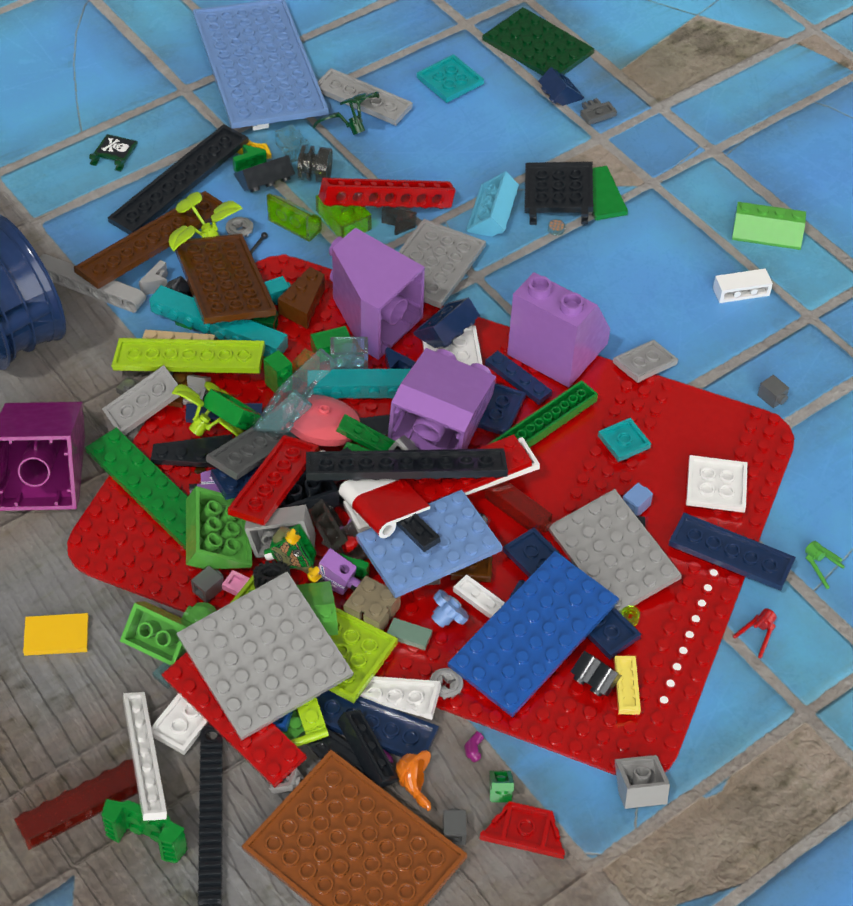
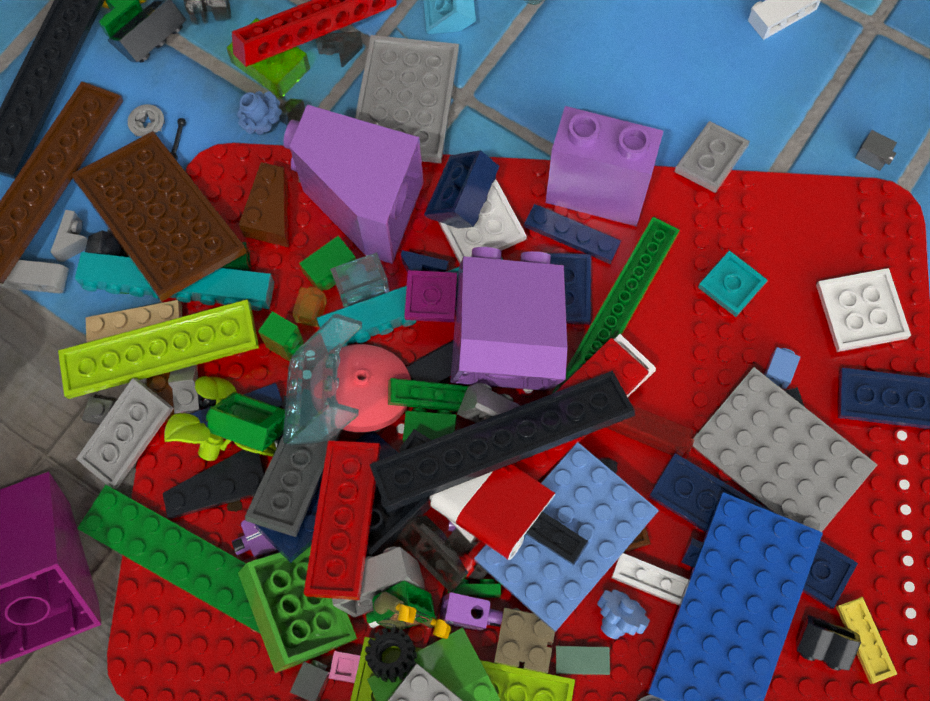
camera: 15 degrees left, 20 degrees up
lime plant [169,192,243,252] -> none
teal brick [264,276,291,305] -> none
clear neon green slope [267,193,322,242] -> none
clear neon green bush [621,606,640,626] -> none
none -> medium blue plant [237,91,282,135]
none -> magenta plate [404,270,457,322]

